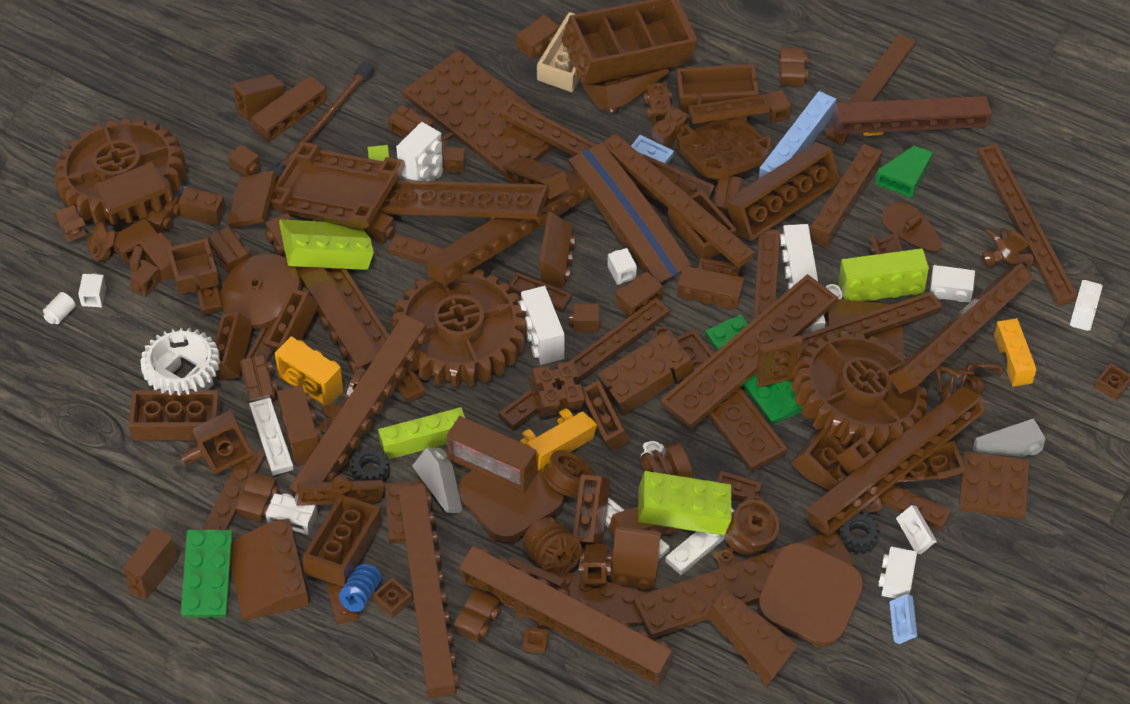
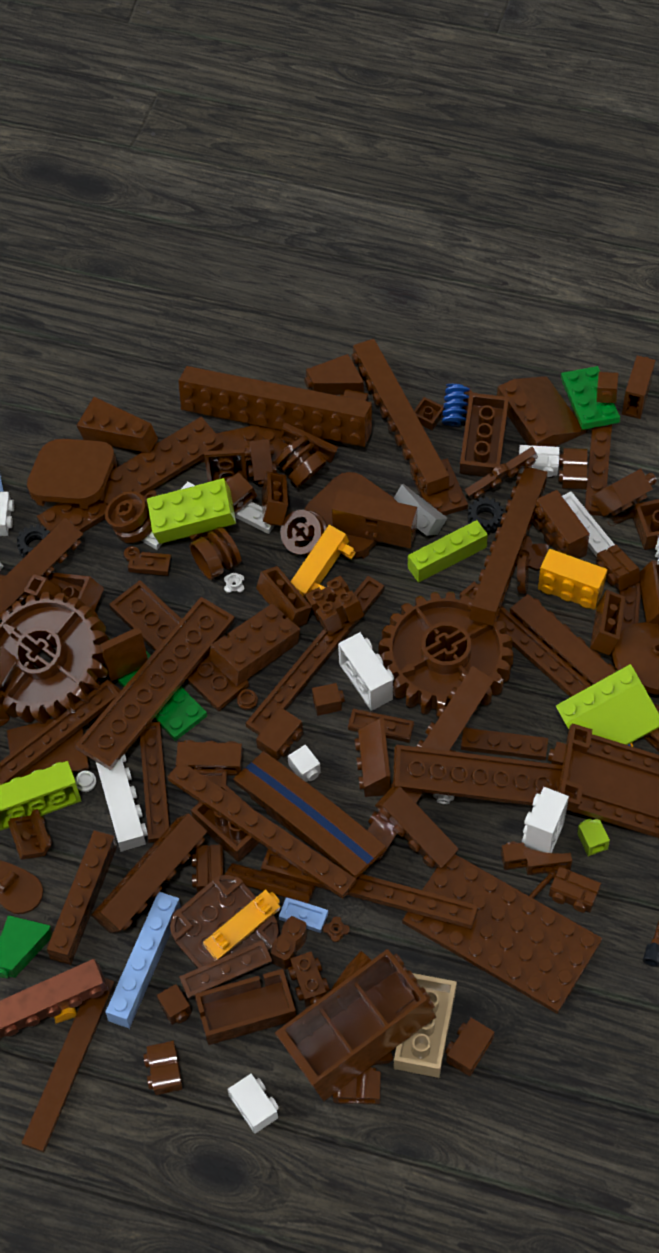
camera: 170 degrees right, 5 degrees up
none -> light orange brick [203,890,280,960]
none -> white brick [228,1074,279,1134]
none -> reddish brown slope [304,354,364,395]
none -> reddish brown plate [323,916,349,942]
none -> reddish brown brick [597,372,618,403]

